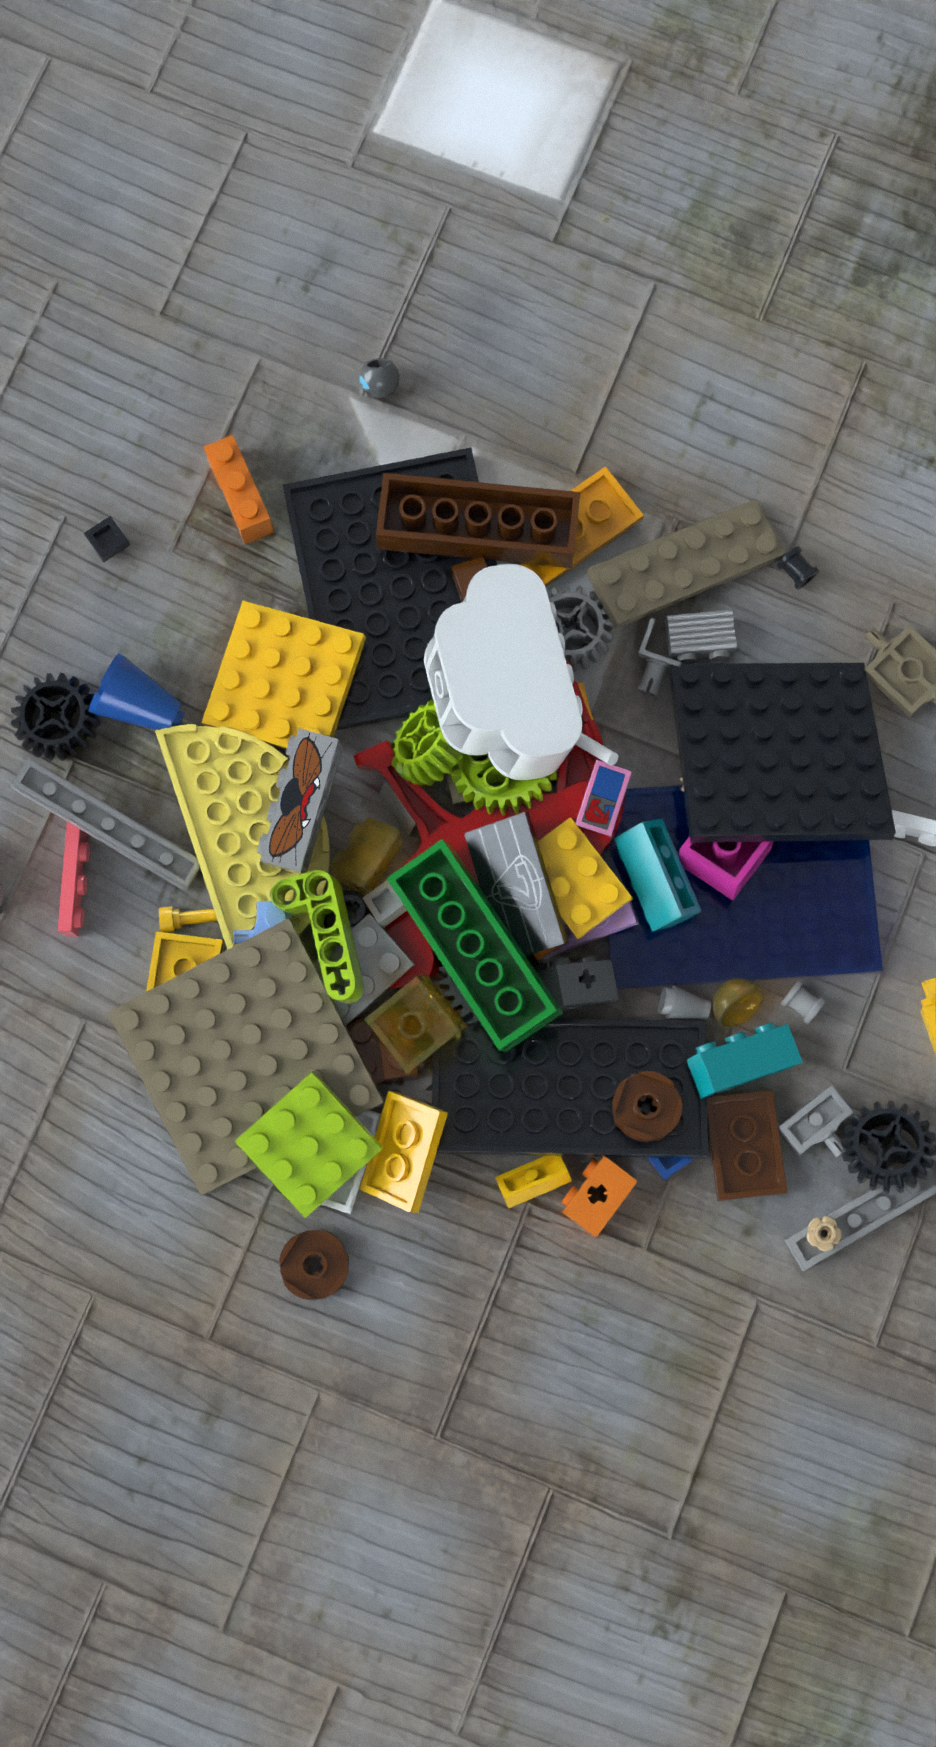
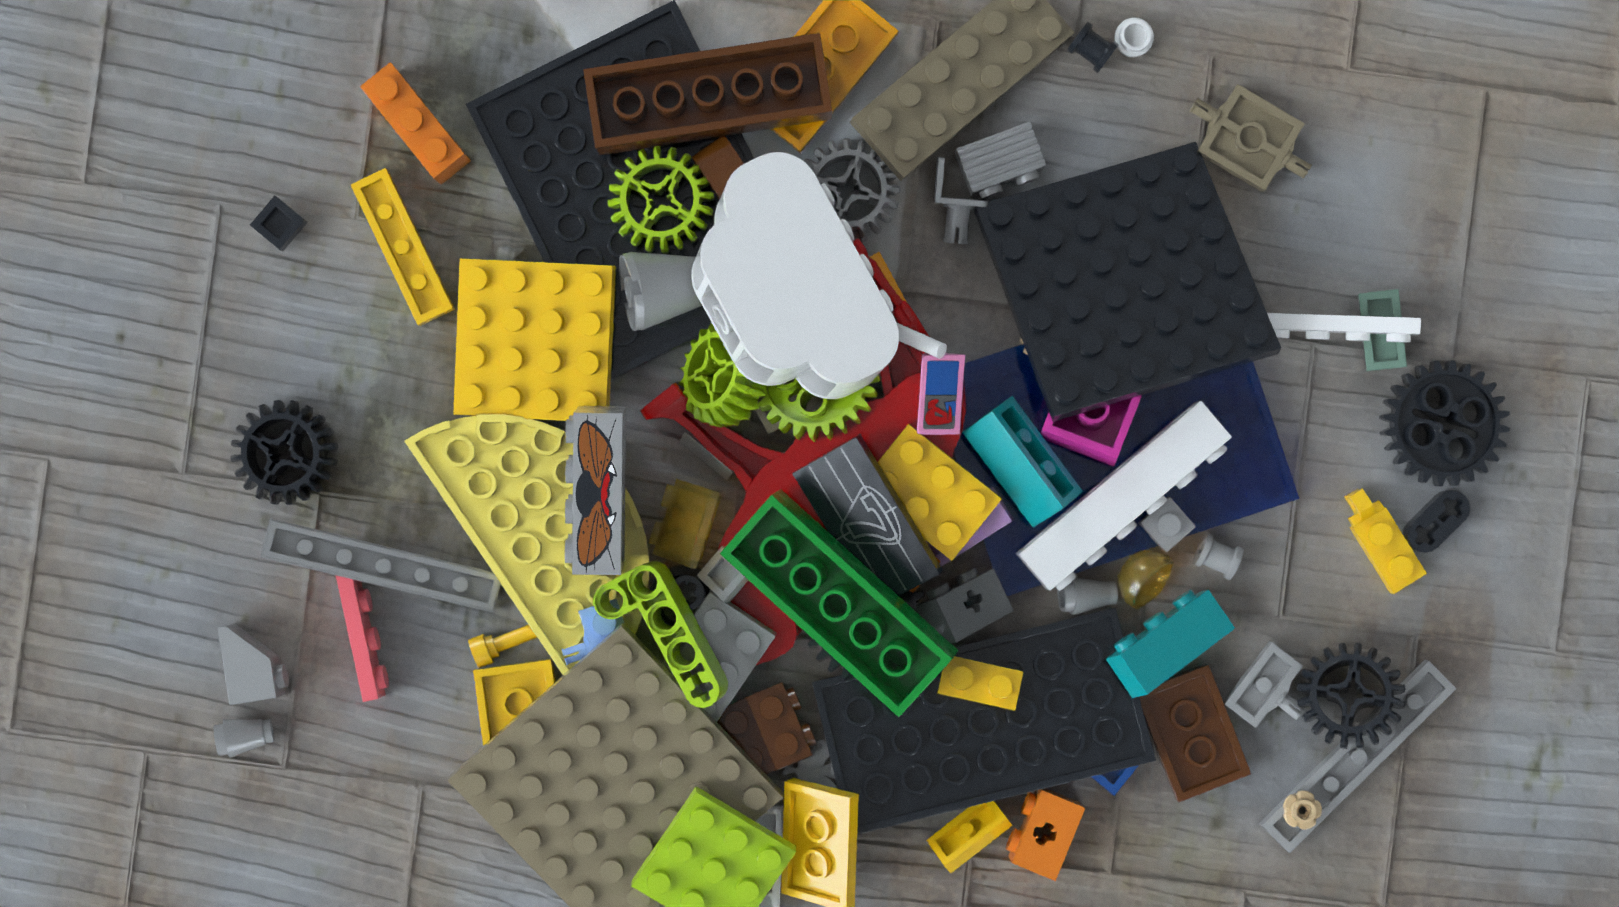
camera: 20 degrees left, 10 degrees up
blue cone [88,653,185,730] -> none
clear yellow slope [364,973,468,1074] -> none
reddish brown plate [612,1071,682,1142] -> none
none -> yellow plate [351,168,455,326]
none -> lime gear [608,146,714,254]
none -> light grey cone [619,252,702,331]
none -> yellow plate [937,656,1023,711]
none -> white brick [1015,401,1232,591]
none -> white plate [1114,18,1154,57]
none -> light grey plate [1138,497,1196,553]

